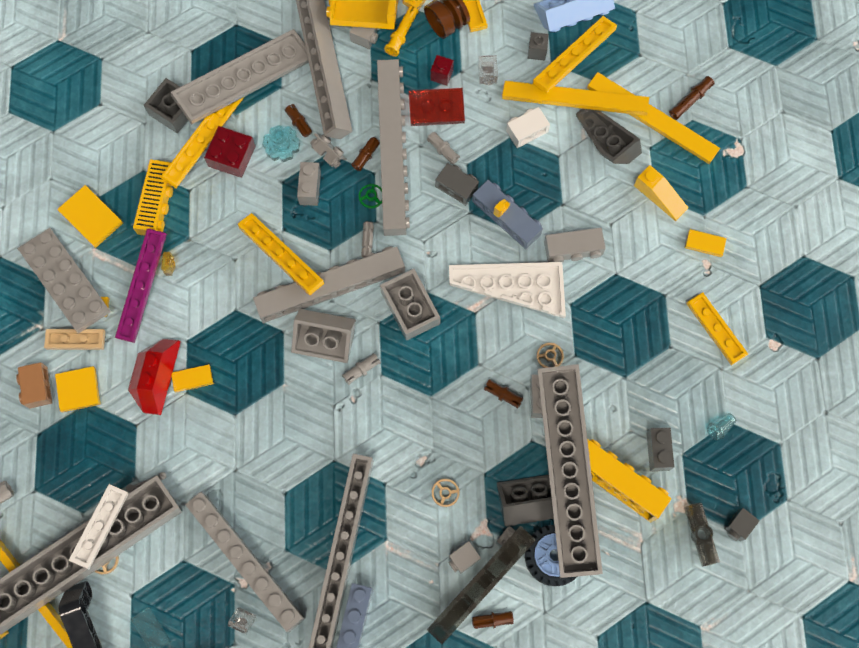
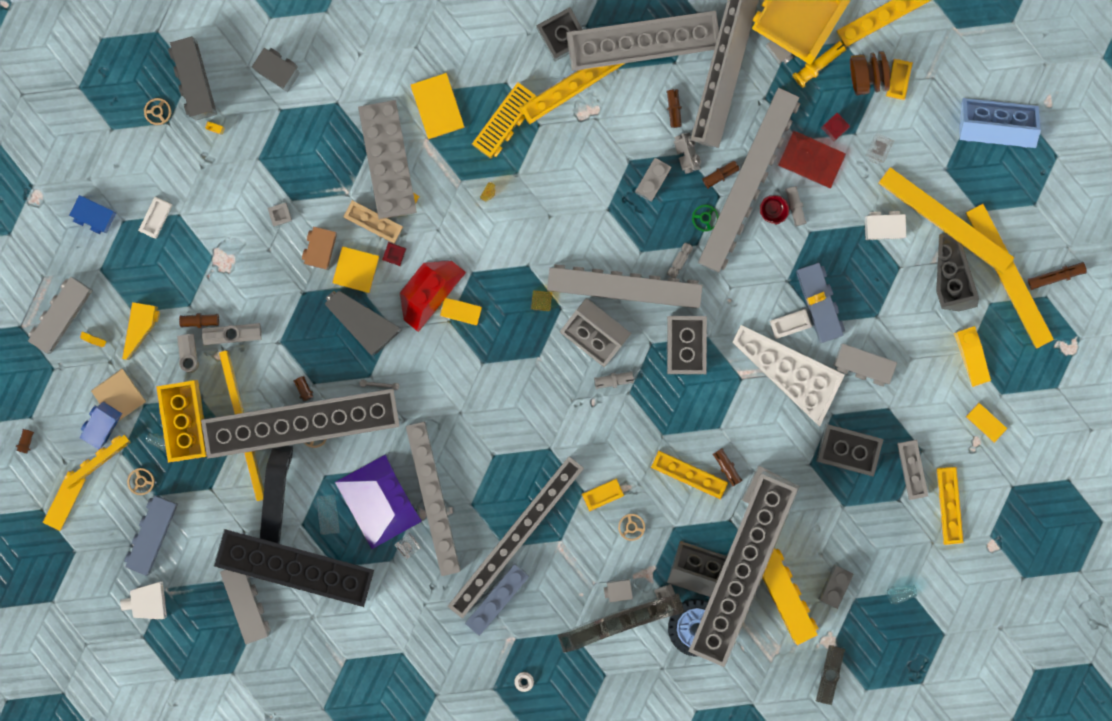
camera: 25 degrees right, 15 degrees up
white plate [69,484,129,570] -> none
magenta tile [115,228,167,343] -> none
dark red brick [204,126,256,178] -> none
yellow plate [237,213,324,296] -> none
clear light blue plant [262,125,300,162] -> none
dark grey brick [435,163,479,206] -> none
reddish brown axle [472,611,514,629] -> none
dark grey brick [528,32,549,61] -> none
yellow plate [533,16,617,94] -> none
tan piece [537,343,564,368] -> none
dark grey brick [724,508,760,542] -> none
none -> reddish brown pin [293,376,314,402]
none -> dark grey slope [325,291,402,356]
none -> dark purple slope [335,454,422,549]
none -> dark red tile [382,242,407,266]
none -> clear yellow tile [531,290,552,311]
none -> yellow tile [582,478,624,512]
none -> yellow tile [651,450,728,500]
none -> dark red hair [760,195,789,225]
none -> white tile [769,309,812,339]
none -> dark grey brick [816,424,884,477]
none -> light grey plate [897,440,928,500]

